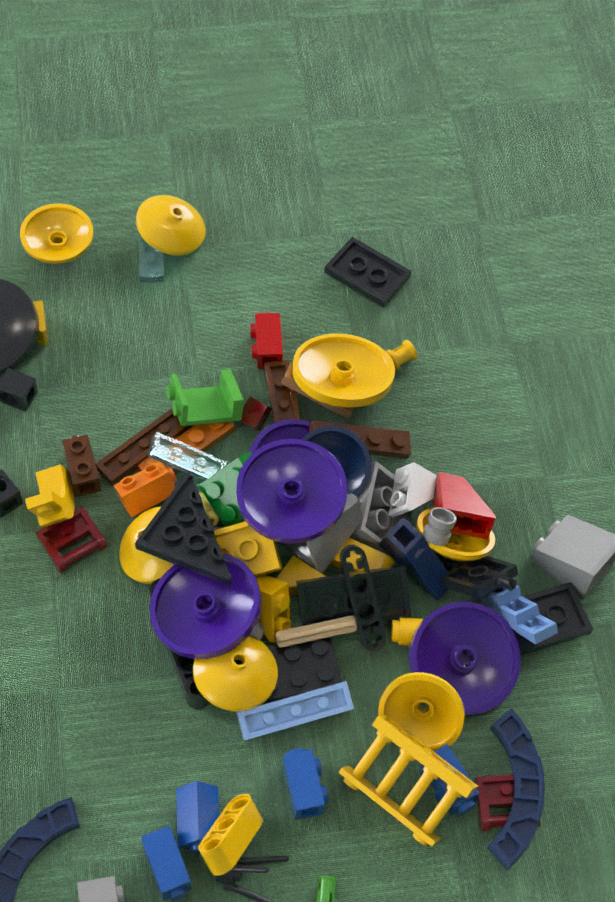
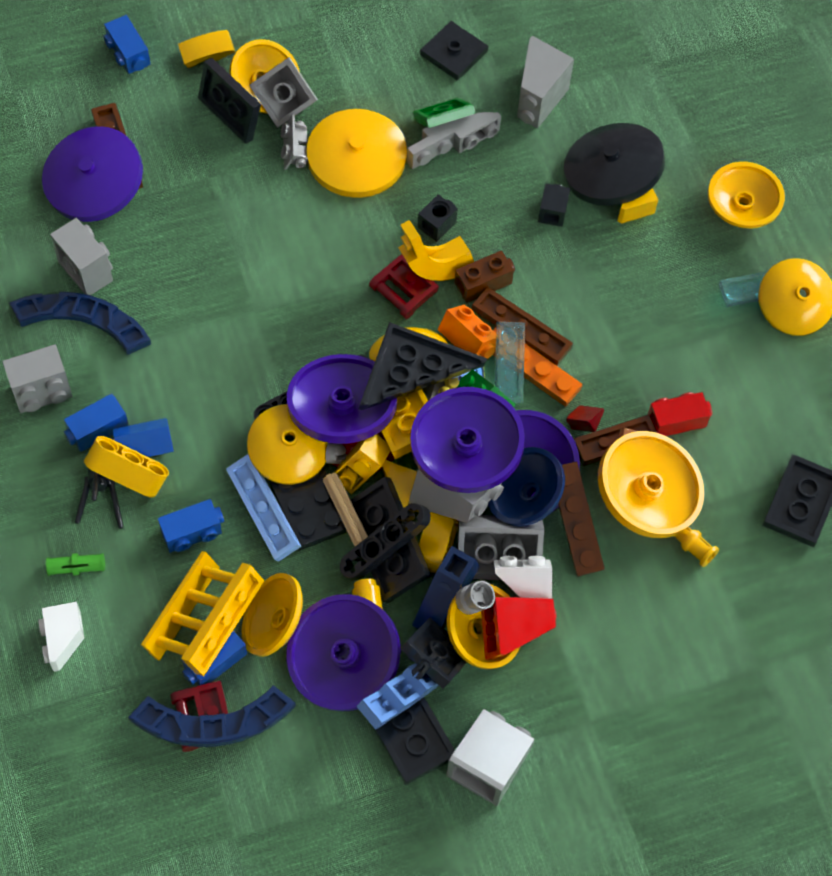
camera: 80 degrees right, 5 degrees up
bright green panel [166,369,244,426] -> none

